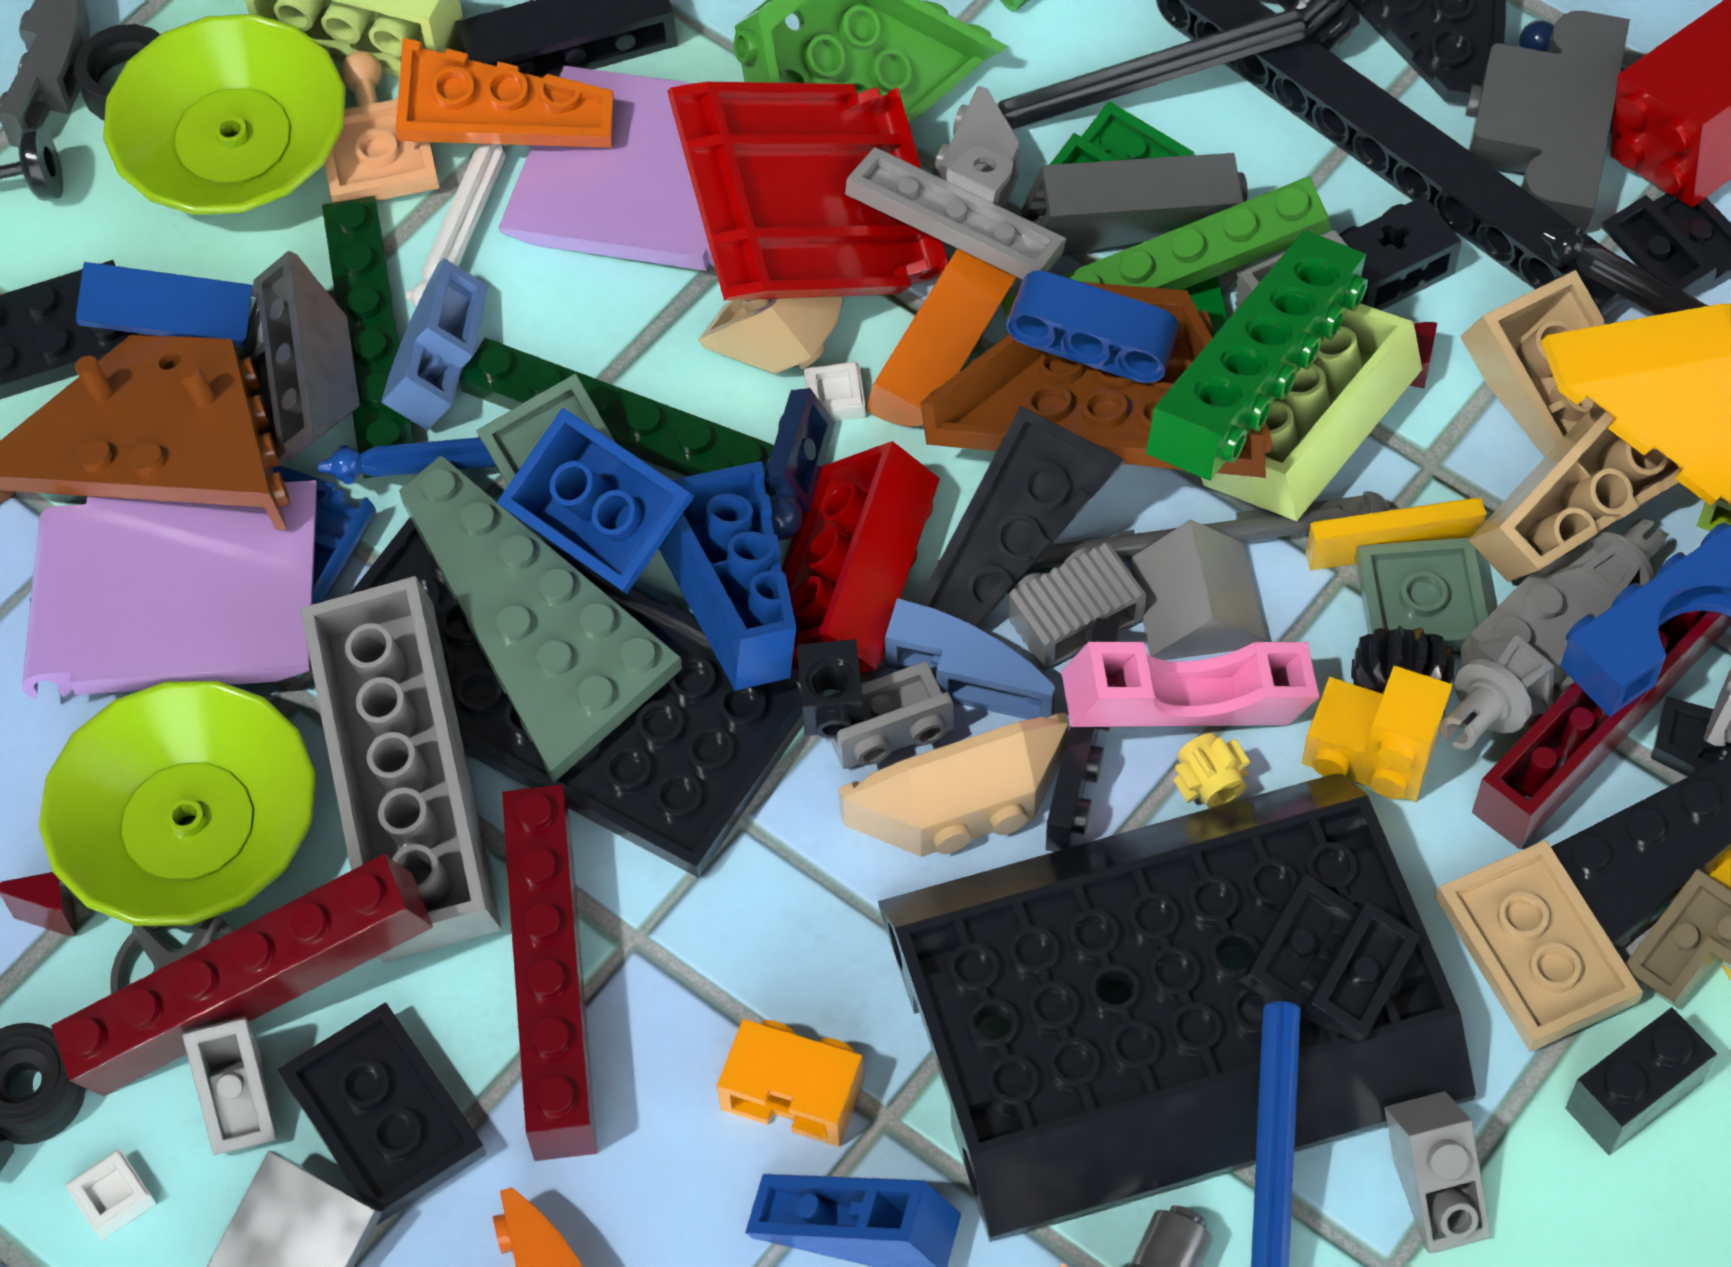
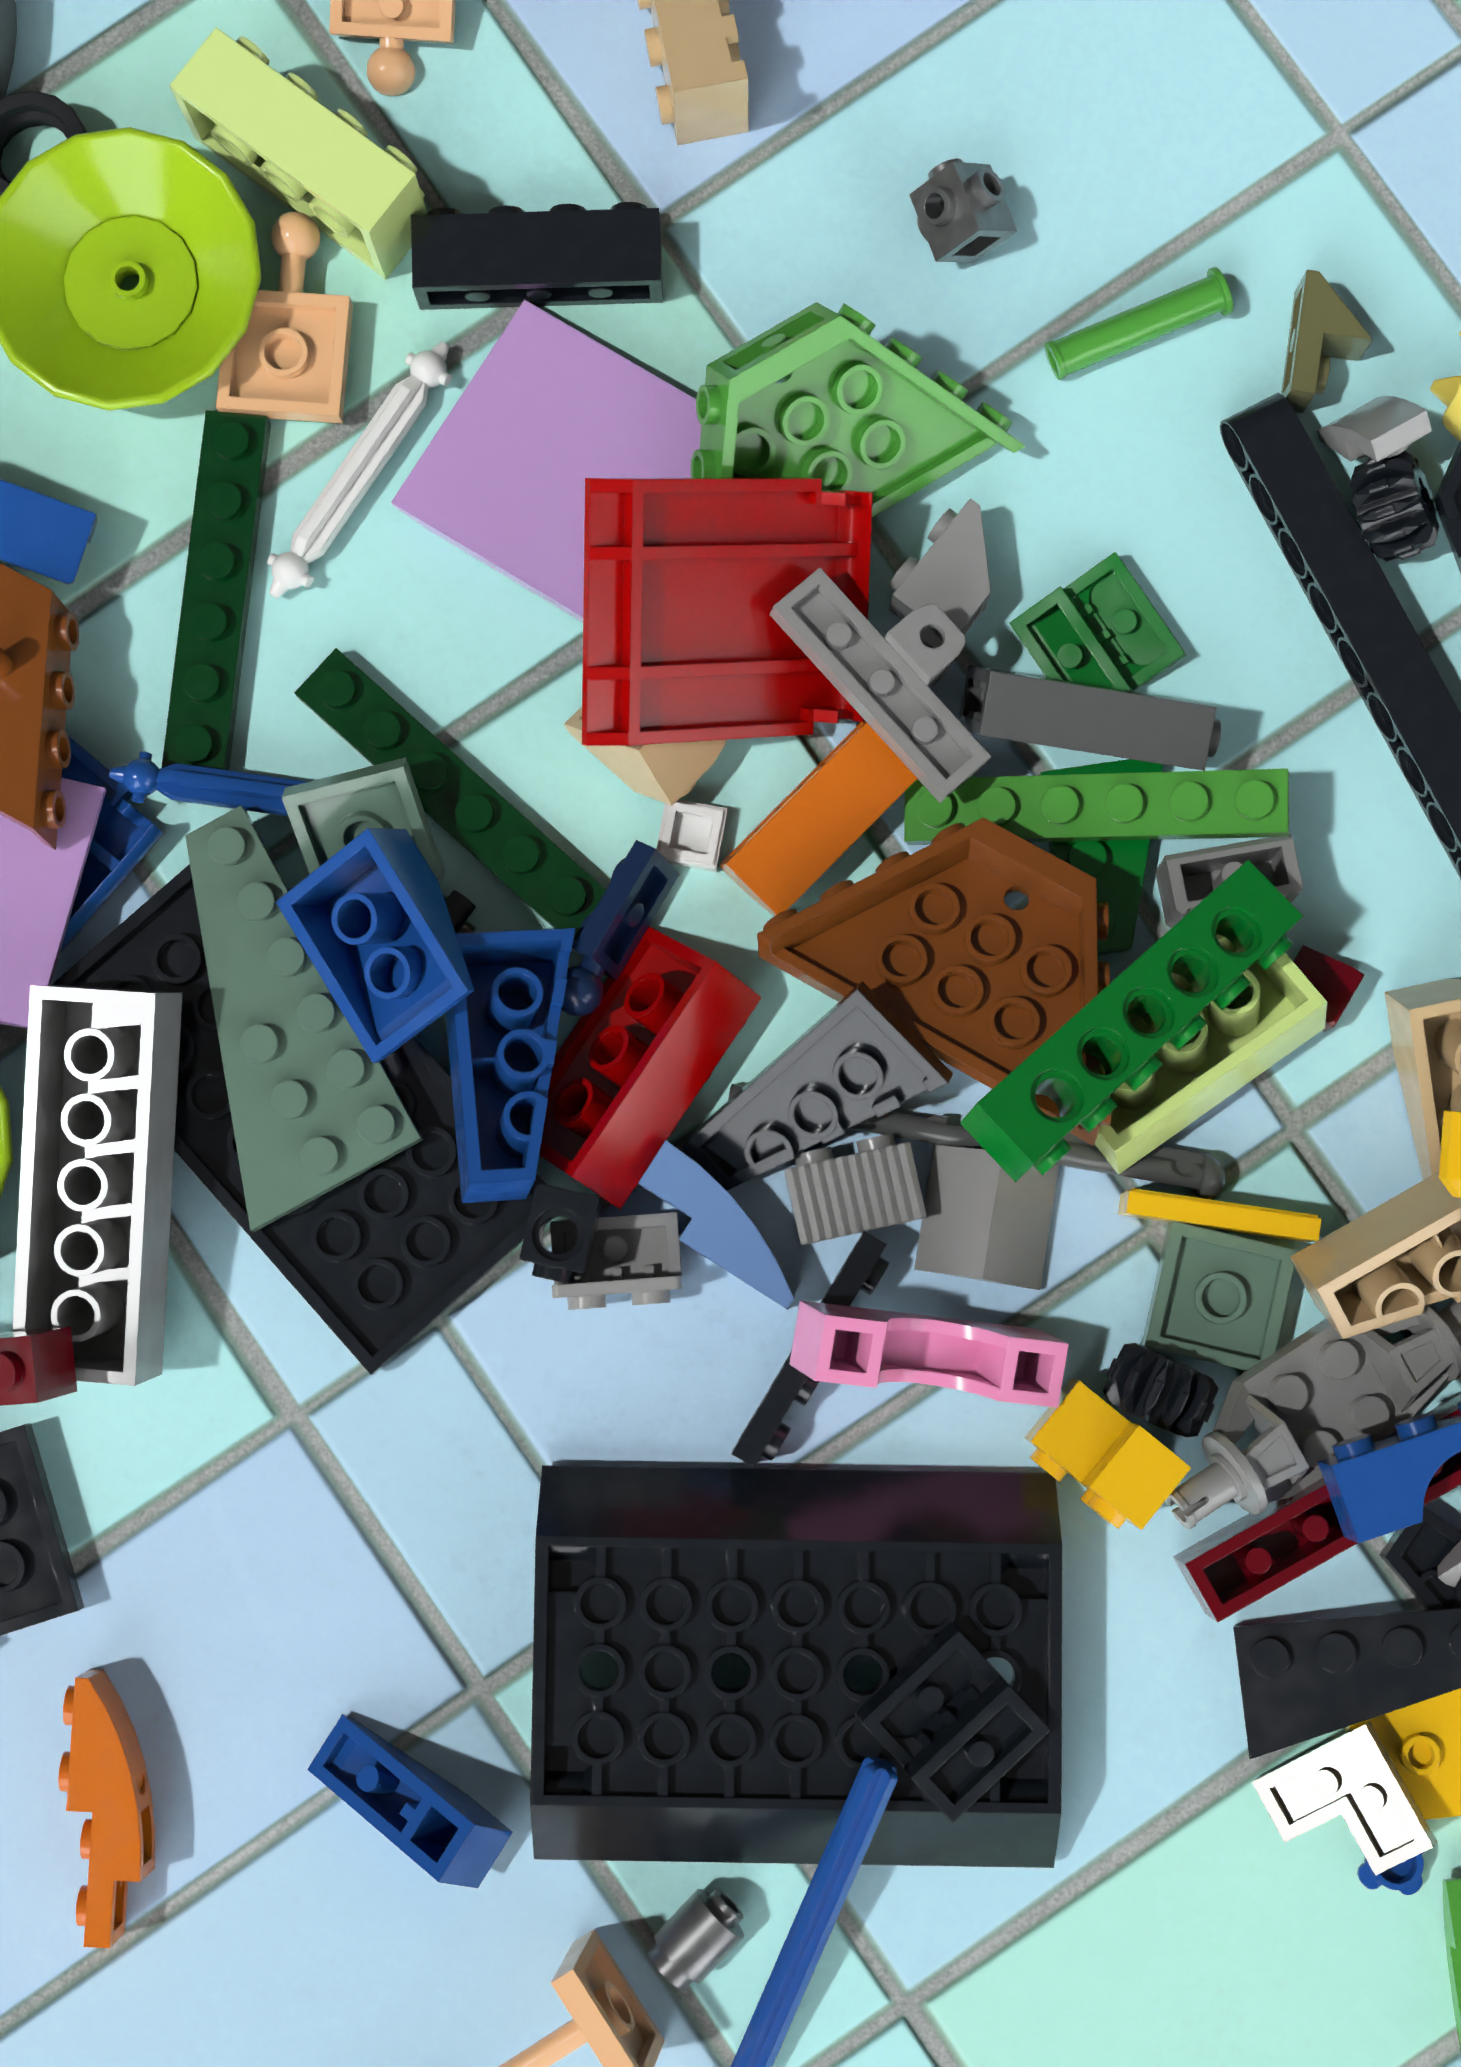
camera: 20 degrees right, 25 degrees up
flat silver wedge [243,251,360,463] -> none
medium blue slope [381,258,489,430] -> none
orange wing [396,38,614,148] -> none
dark red brick [502,784,598,1161] -> none
light orange brick [717,1019,864,1147] -> none
tan wedge [838,712,1069,857] -> none
black axle [998,8,1306,130] -> none
blue beam [1006,271,1180,383] -> none
light yellow gear [1173,733,1250,808] -> none
black brick [1339,196,1462,310] -> none
light grey slope [1384,1091,1491,1254] -> none
tan plate [1436,840,1643,1052] -> none
black brick [1565,1007,1717,1156] -> none

